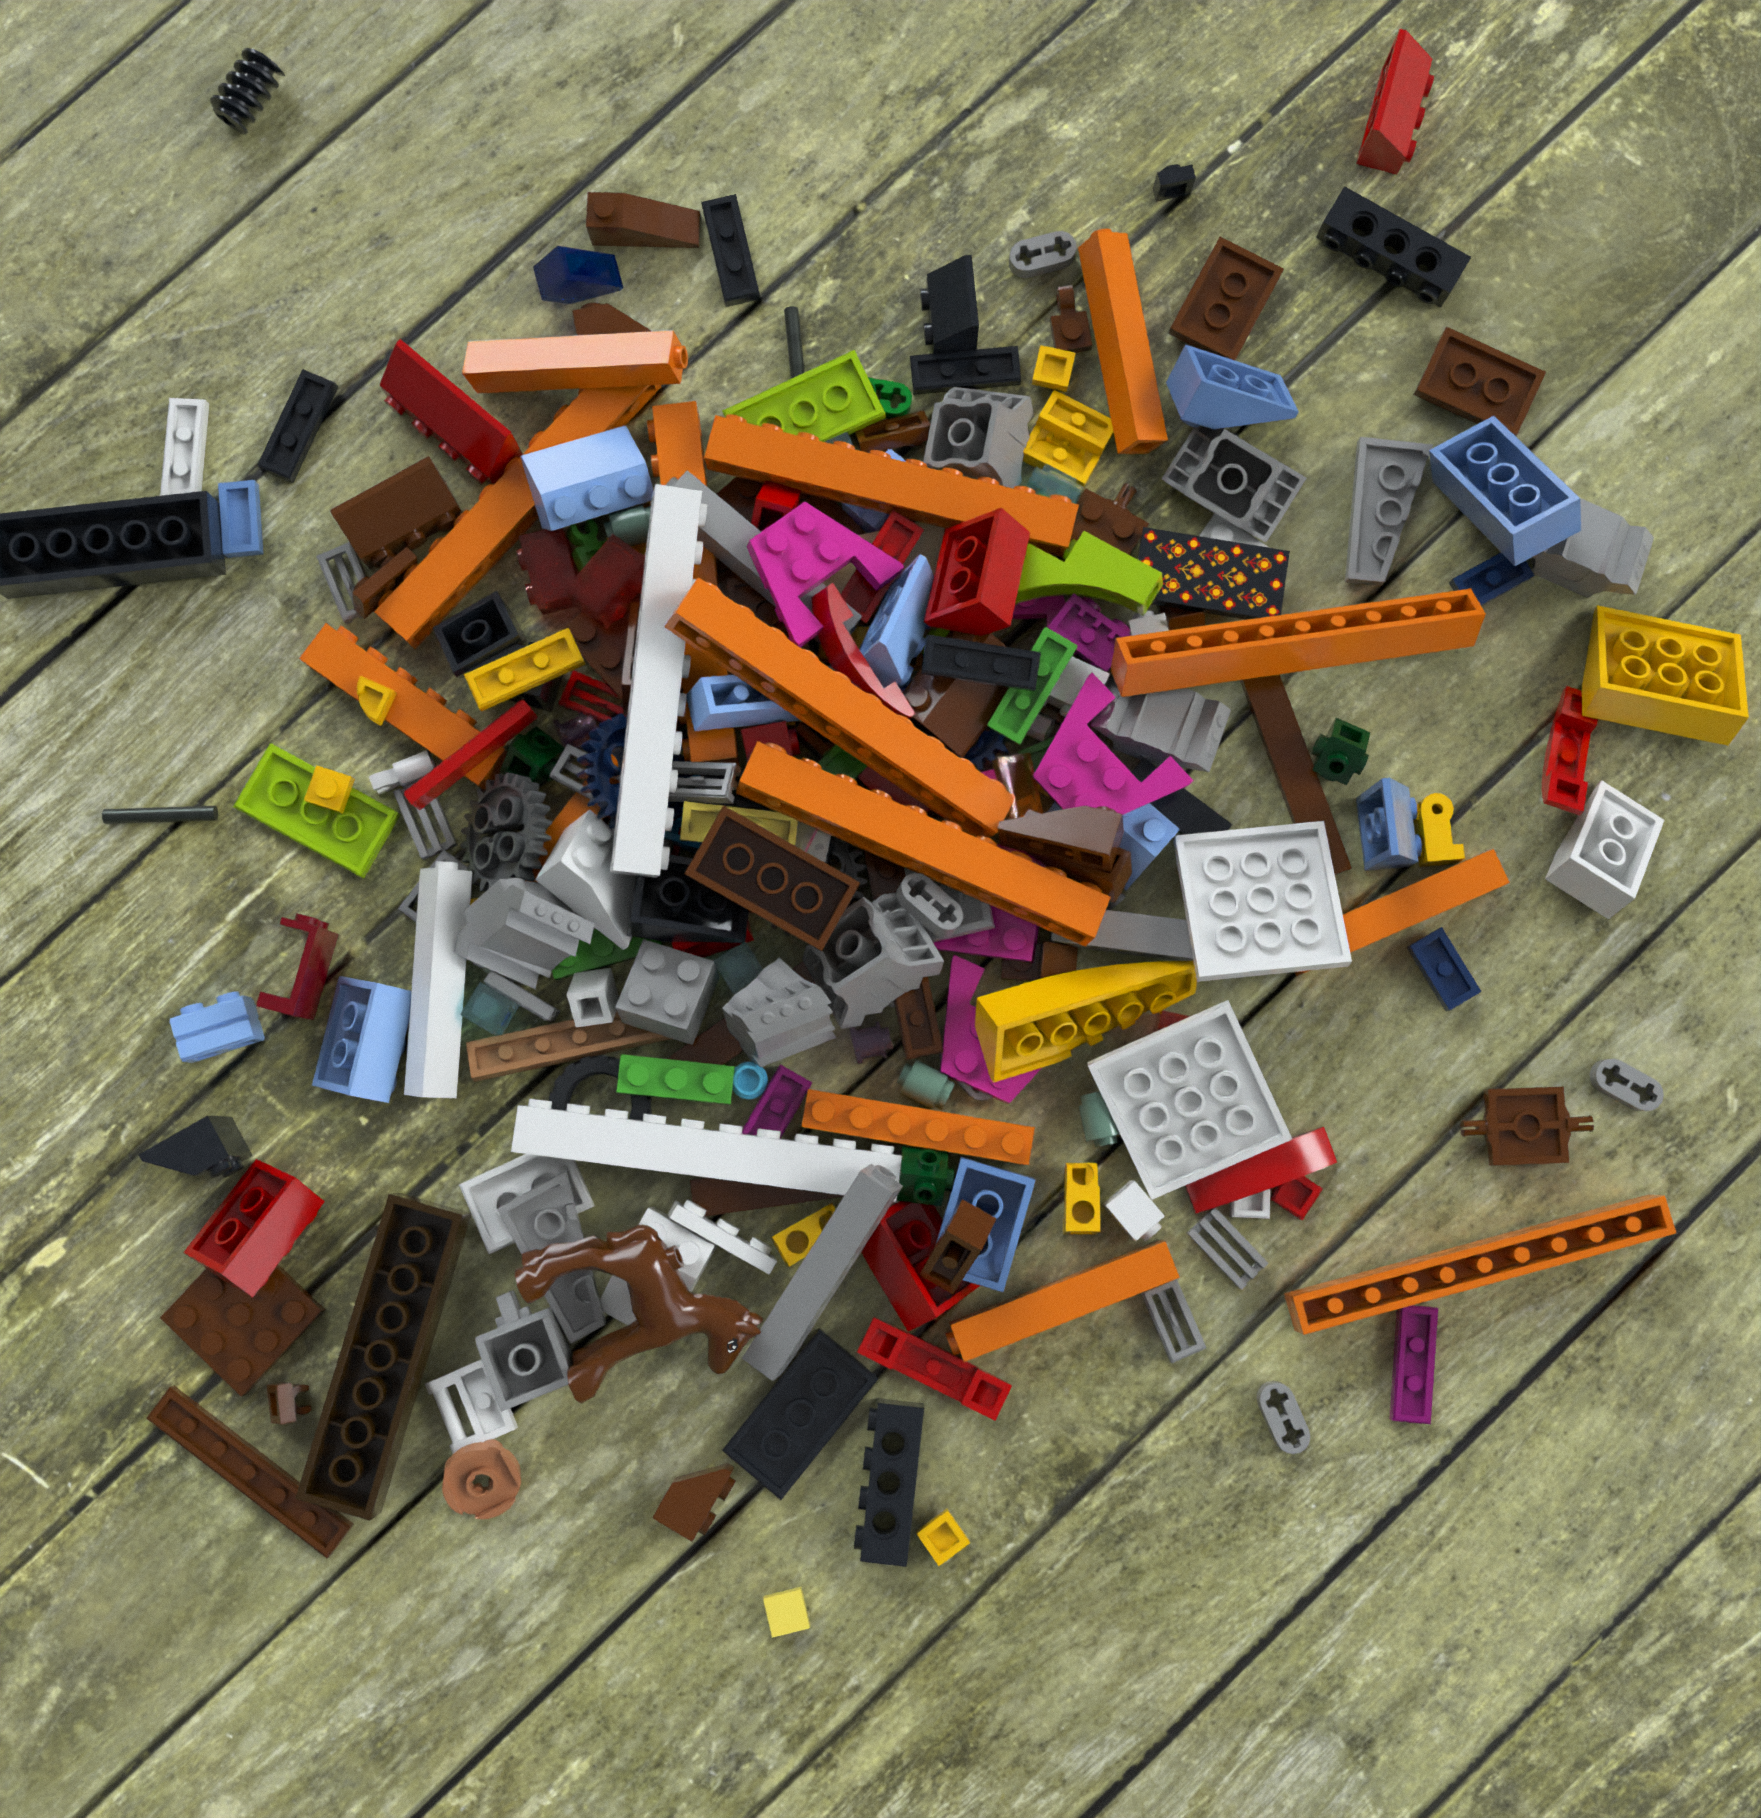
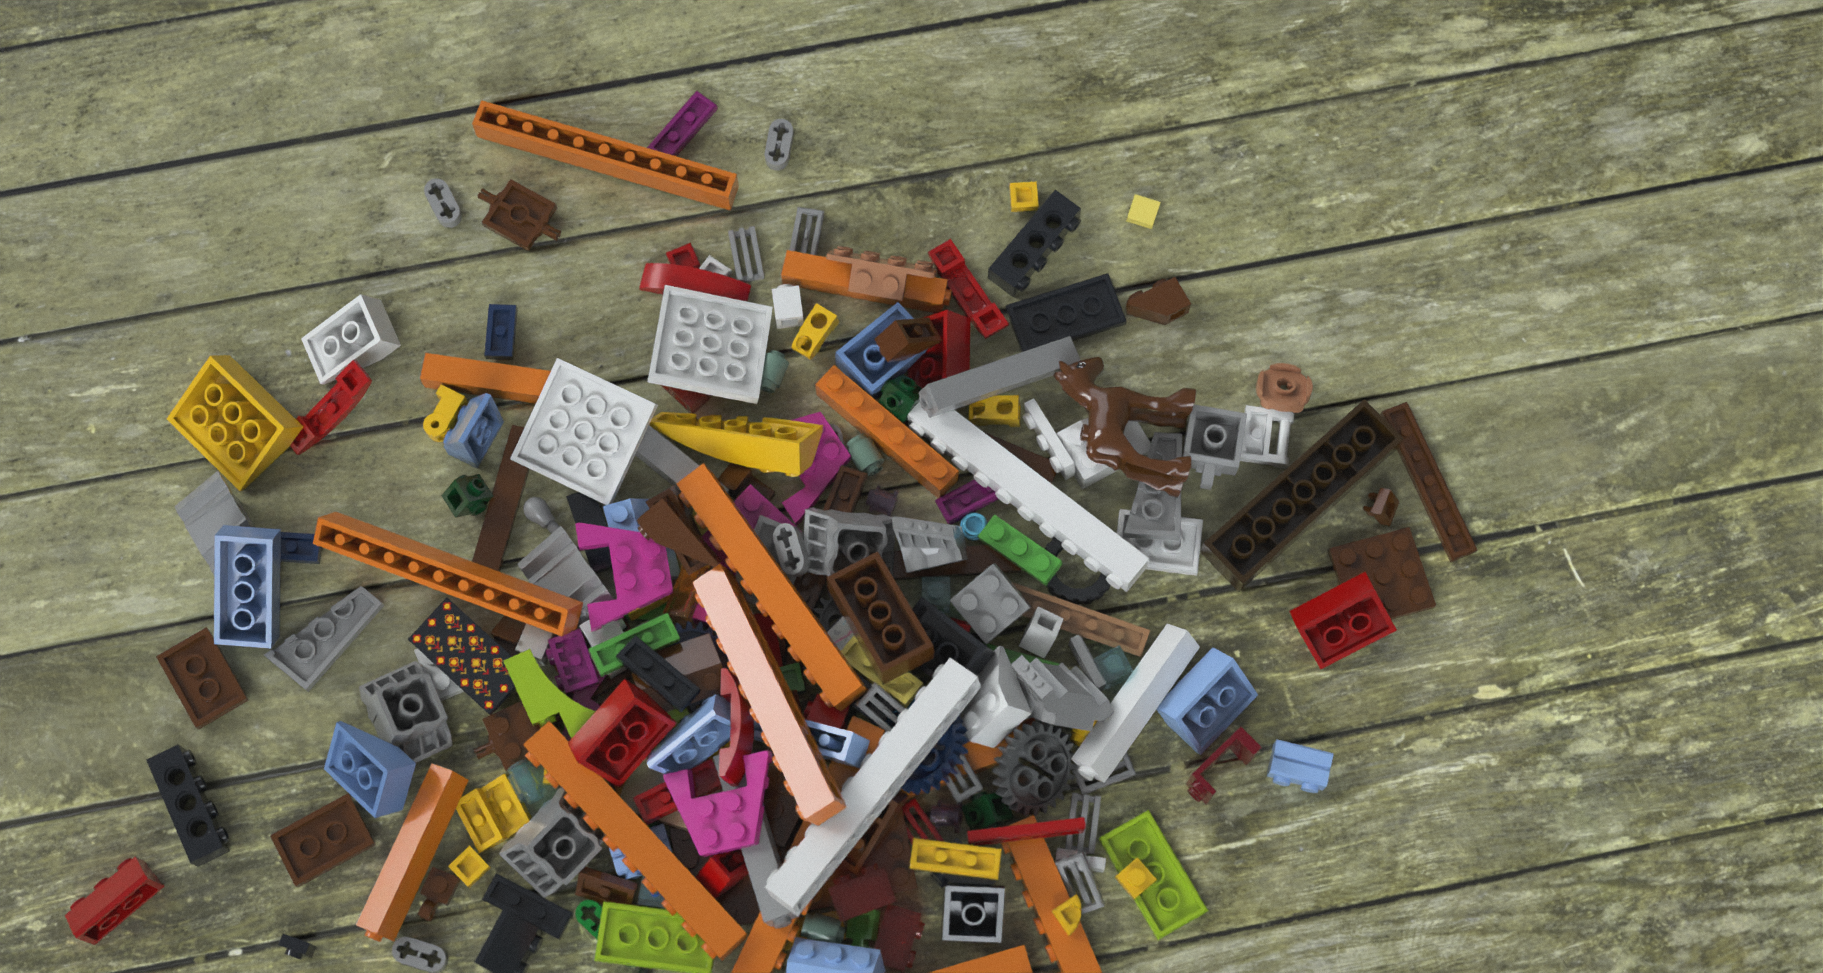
camera: 150 degrees left, 10 degrees down
pearl dark grey bar [102,806,218,824] -> none
black slope [138,1116,253,1178] -> none
none -> light grey piece [523,497,560,534]
none -> nougat bracket [826,246,938,301]
none -> light grey tile [1055,850,1105,915]

